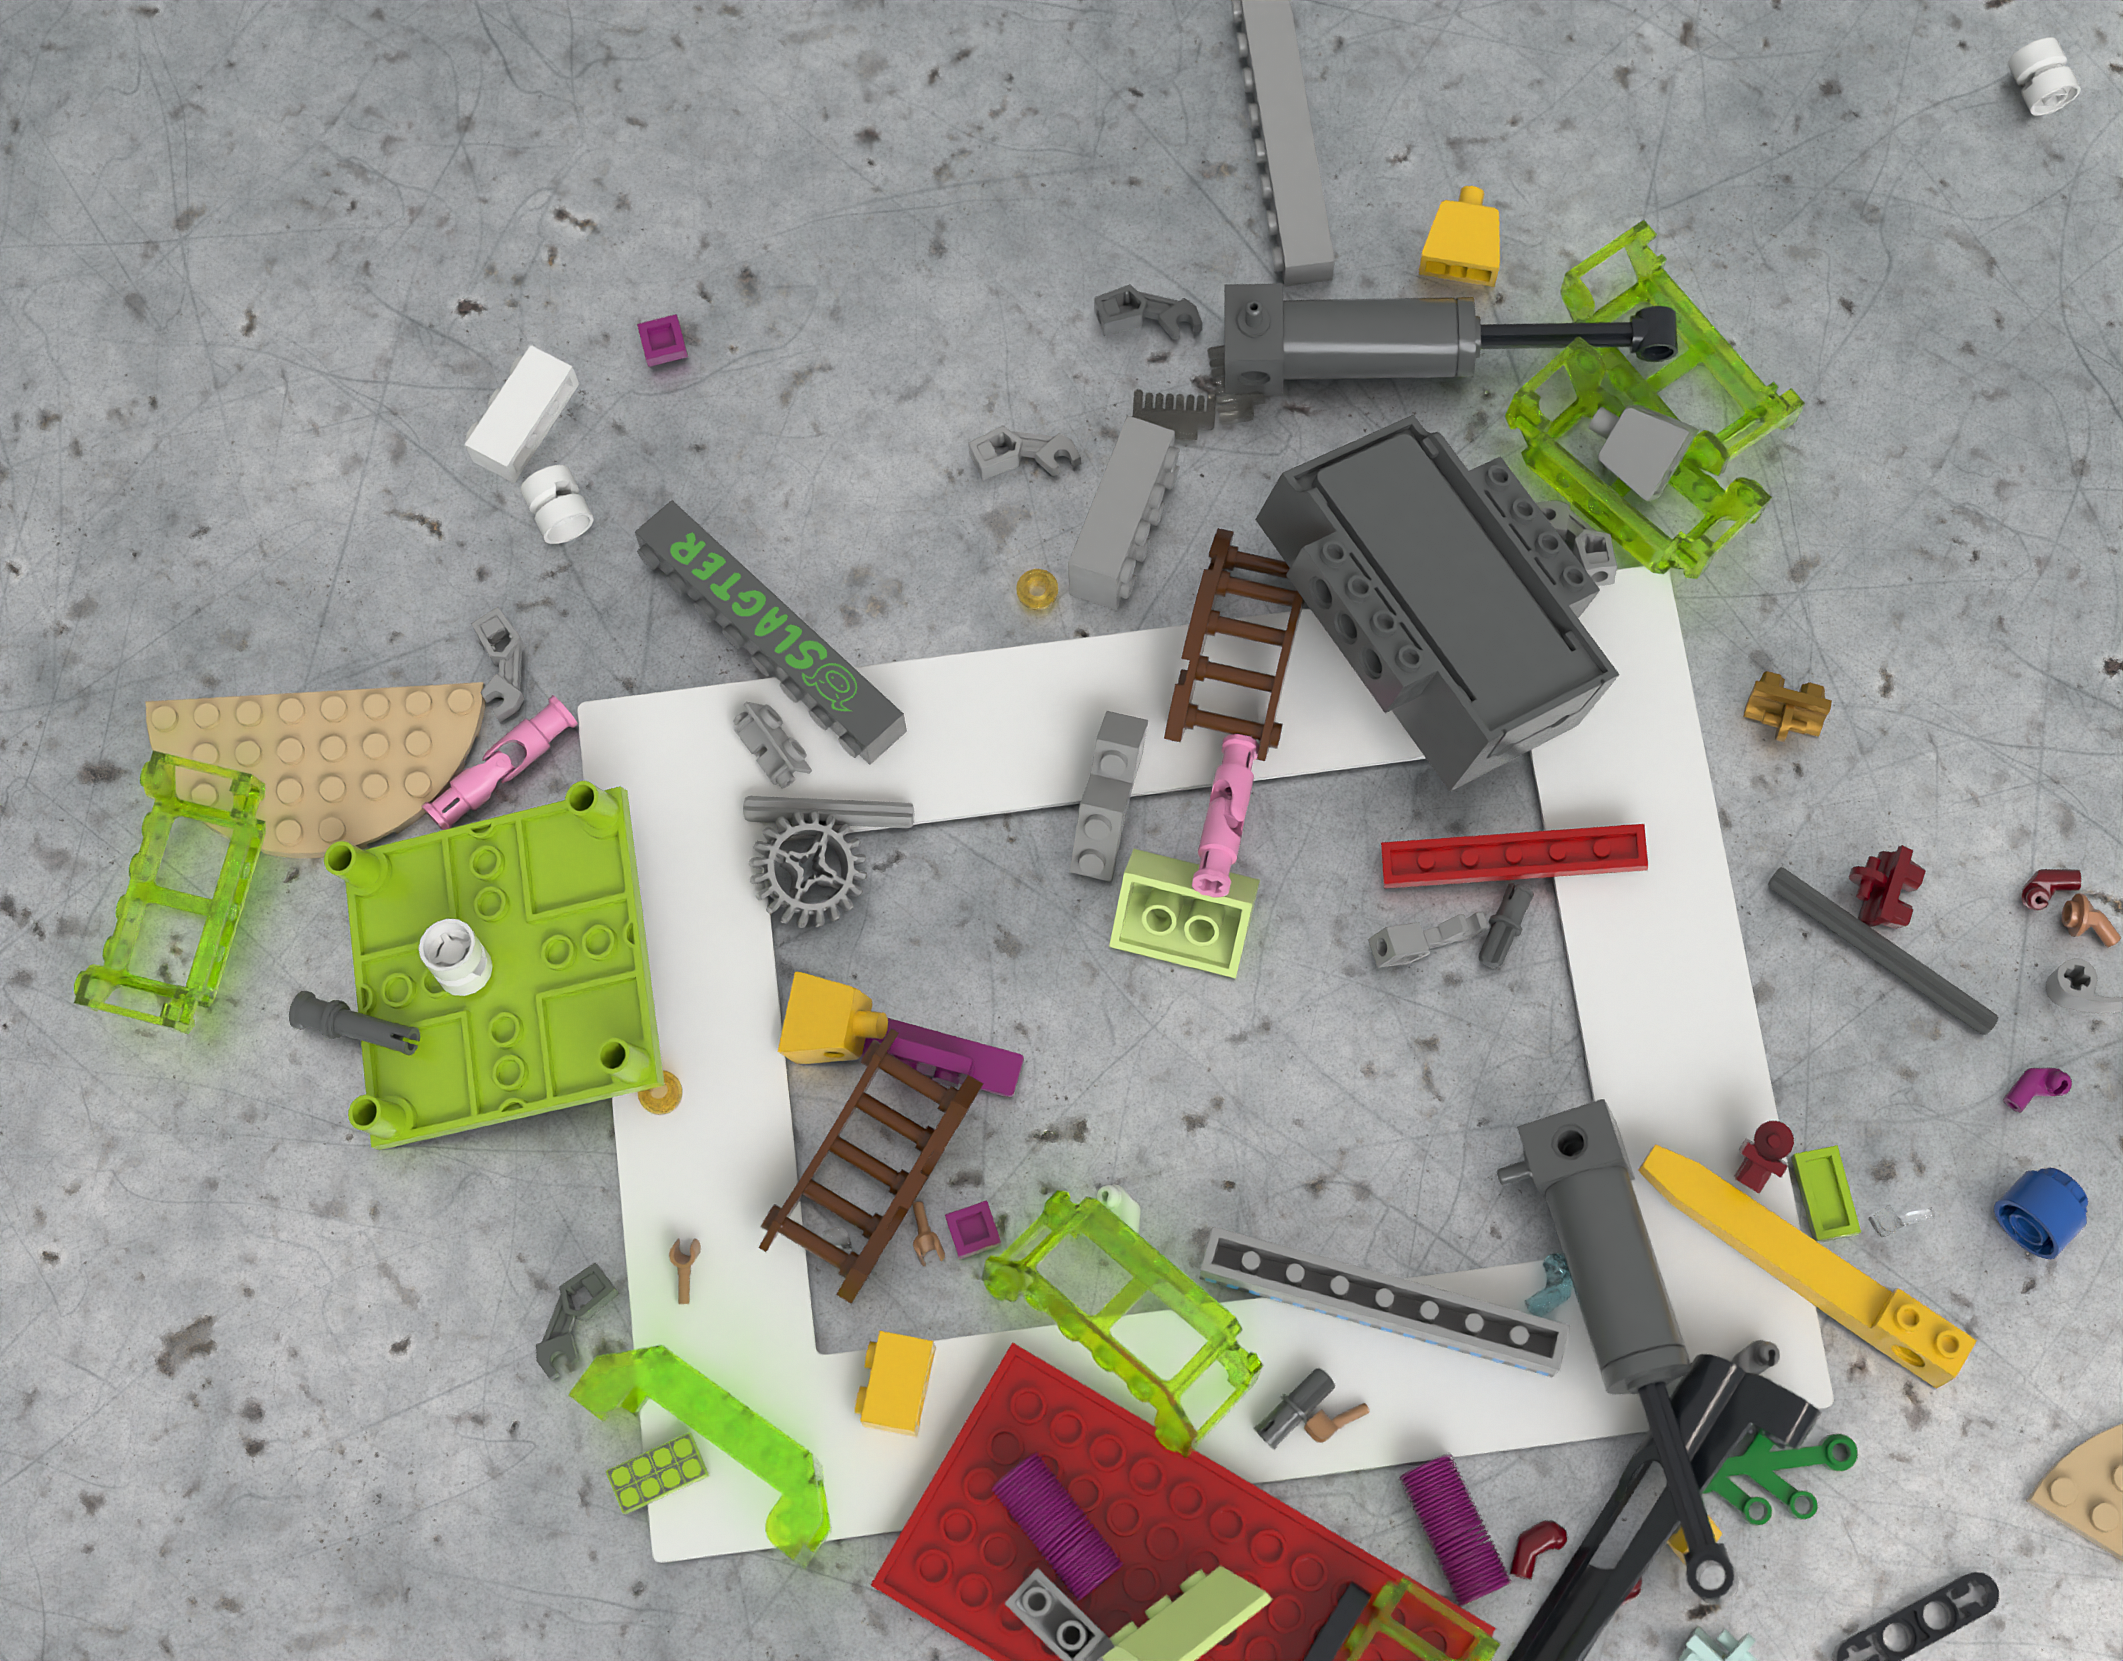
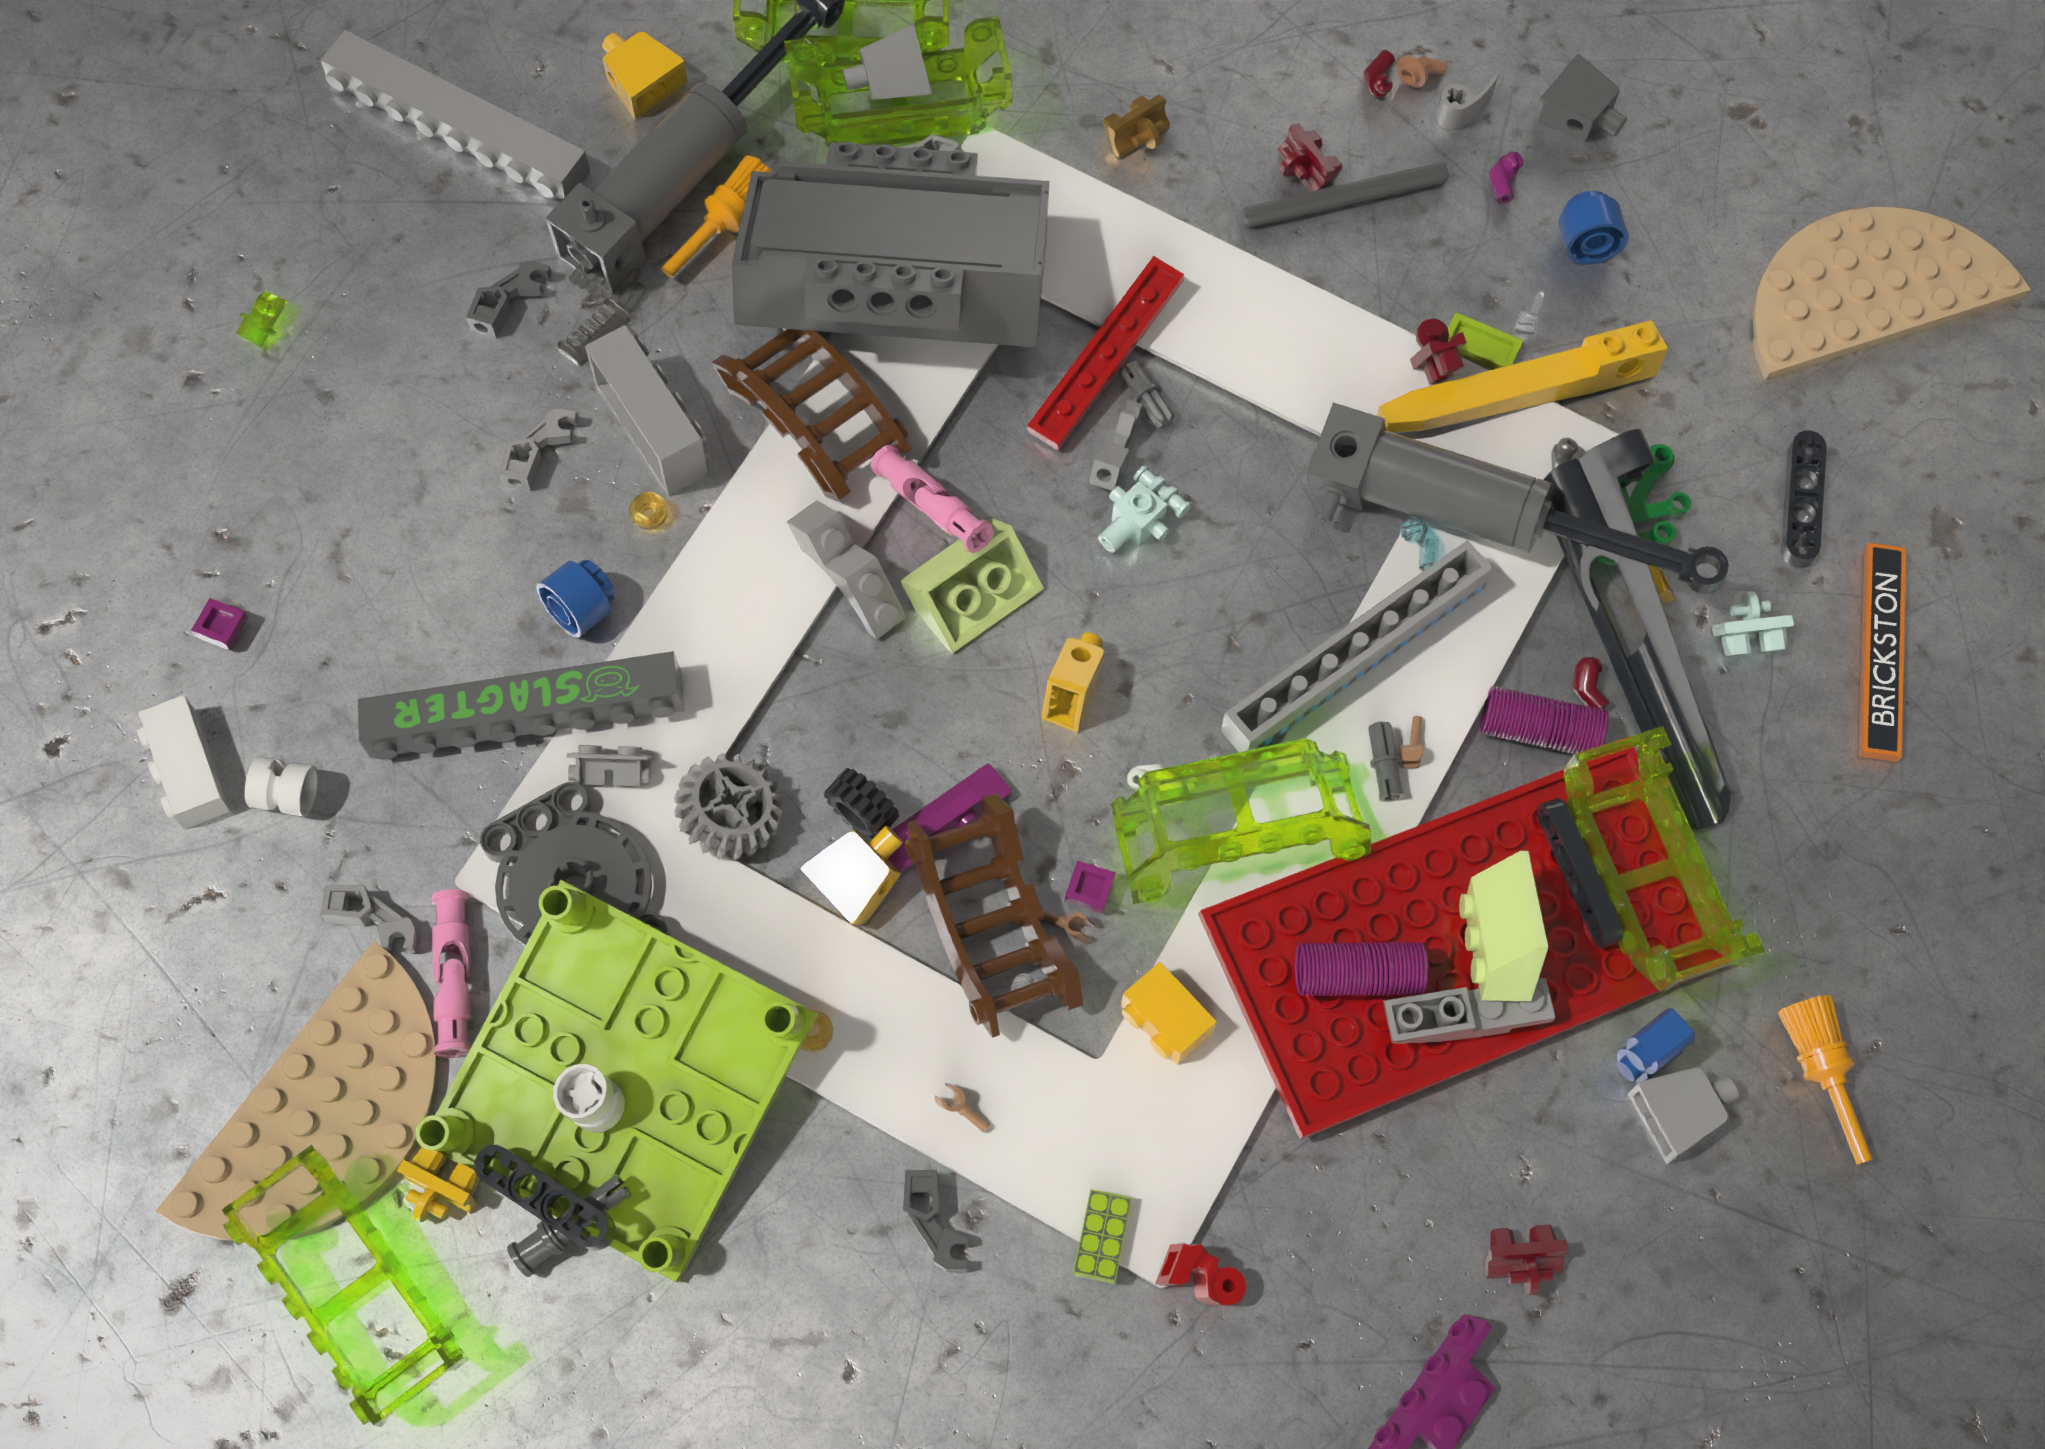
camera: 60 degrees left, 5 degrees down
clear neon green windscreen [568,1345,832,1569] -> none
light grey axle [743,796,914,828] -> none
none -> clear neon green piece [235,291,287,348]
none -> yellow hips [396,1147,479,1222]
none -> black beam [474,1145,616,1251]
none -> dark grey piece [480,782,670,946]
none -> blue piece [536,560,616,638]
none -> light orange piece [661,155,772,278]
none -> black tyre [824,768,900,840]
none -> yellow torso [1041,632,1105,733]
none -> light aqua piece [1098,465,1192,553]
none -> red leg [1155,1243,1246,1306]

